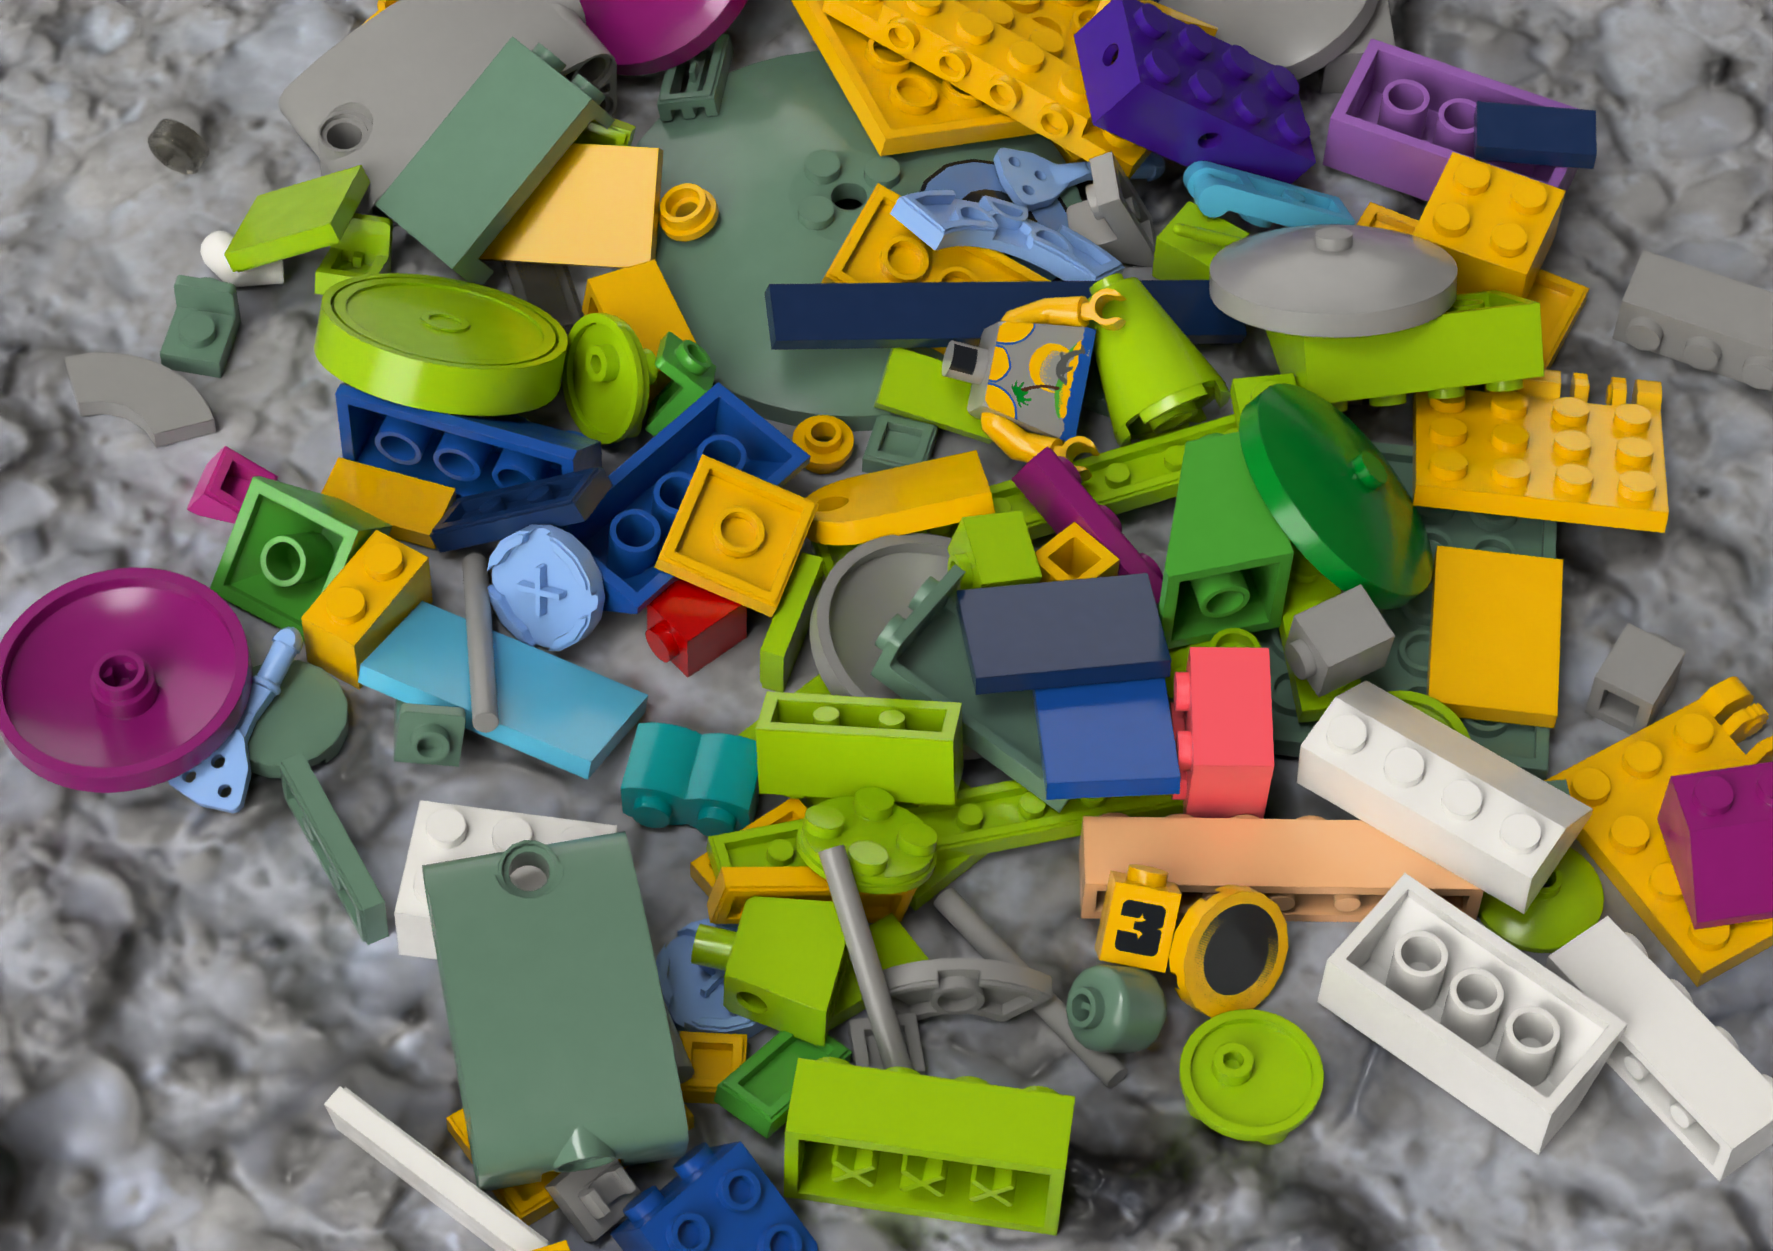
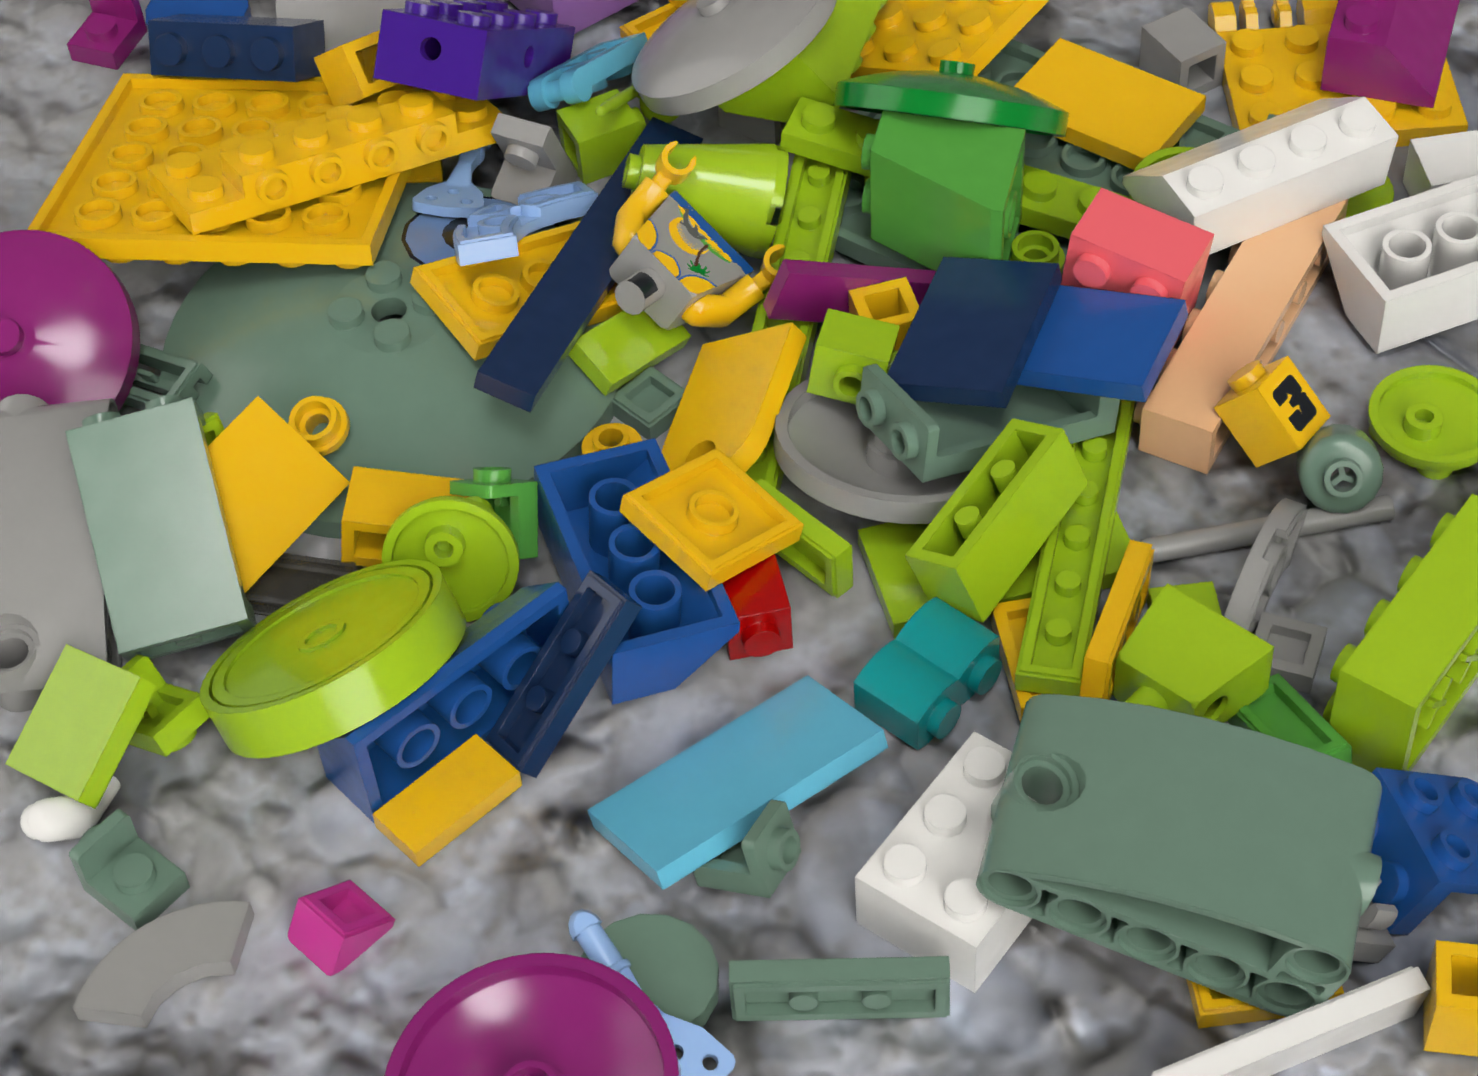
camera: 55 degrees left, 5 degrees down
bright green slope [210,476,392,641] -> none
yellow brick [301,530,433,690] -> none
light grey bar [462,553,499,733] -> none
light blue tile [487,524,605,651] -> none
lime piece [796,787,938,894] -> none
light grey bar [818,845,913,1070] -> none
tile [1169,884,1288,1018] -> none
light grey brick [1285,584,1395,697] -> none

